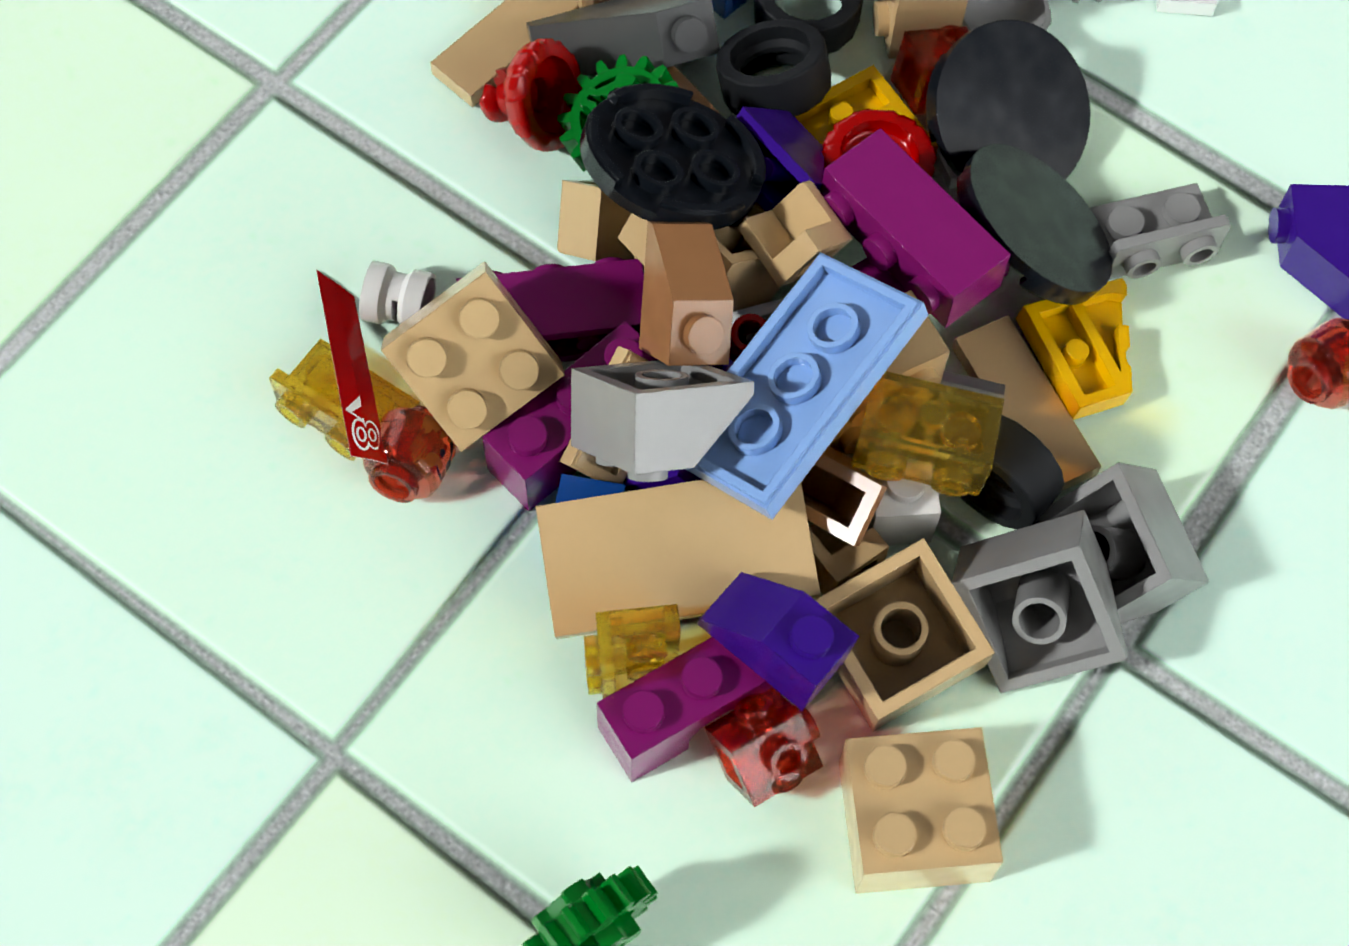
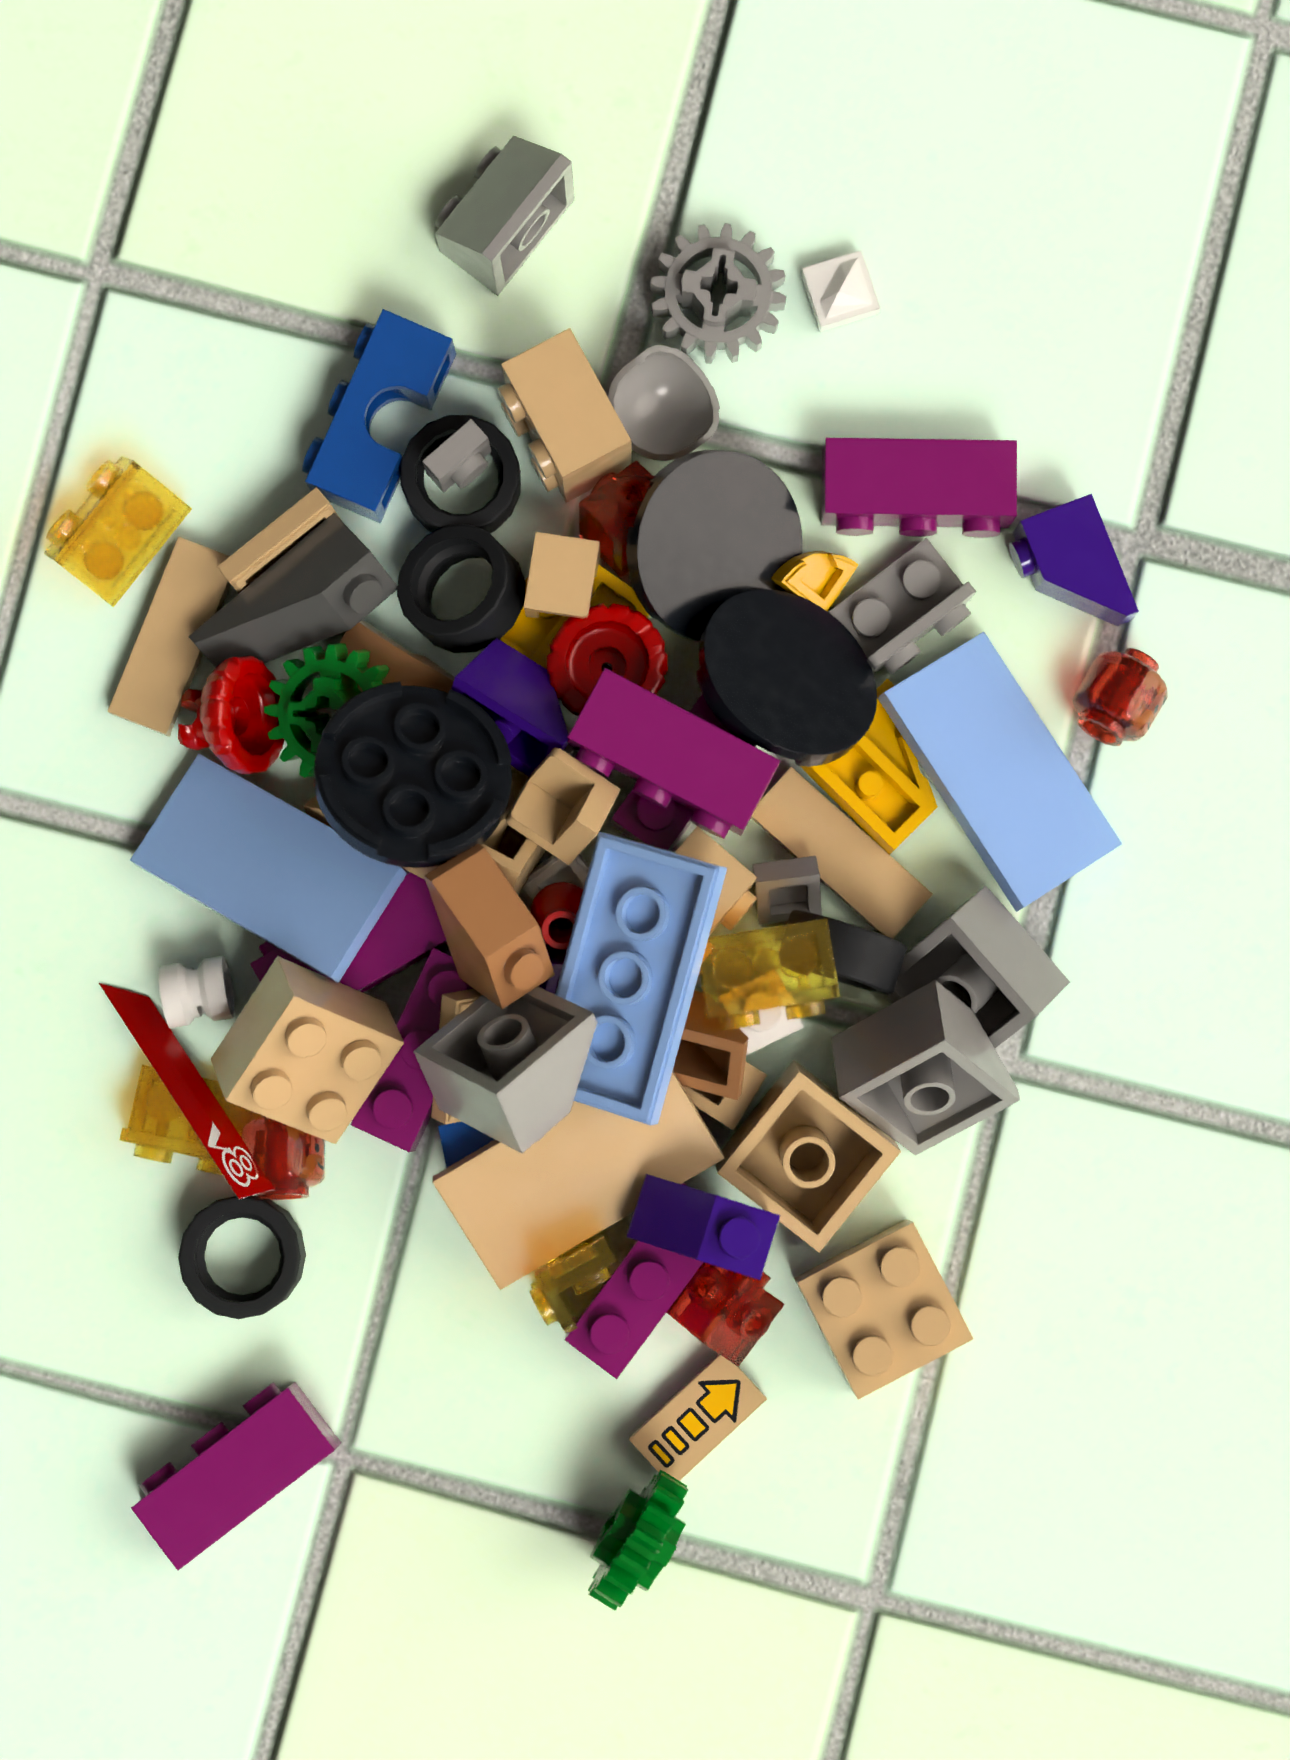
camera: 20 degrees left, 20 degrees up
none -> light blue tile [130,753,407,983]
none -> magenta brick [131,1382,341,1571]
none -> black tyre [178,1195,306,1319]
none -> tan panel [524,532,601,619]
none -> tan tile [629,1350,767,1481]
none -> yellow tile [771,551,859,612]
none -> magenta brick [821,438,1017,538]
none -> light blue tile [878,632,1122,912]

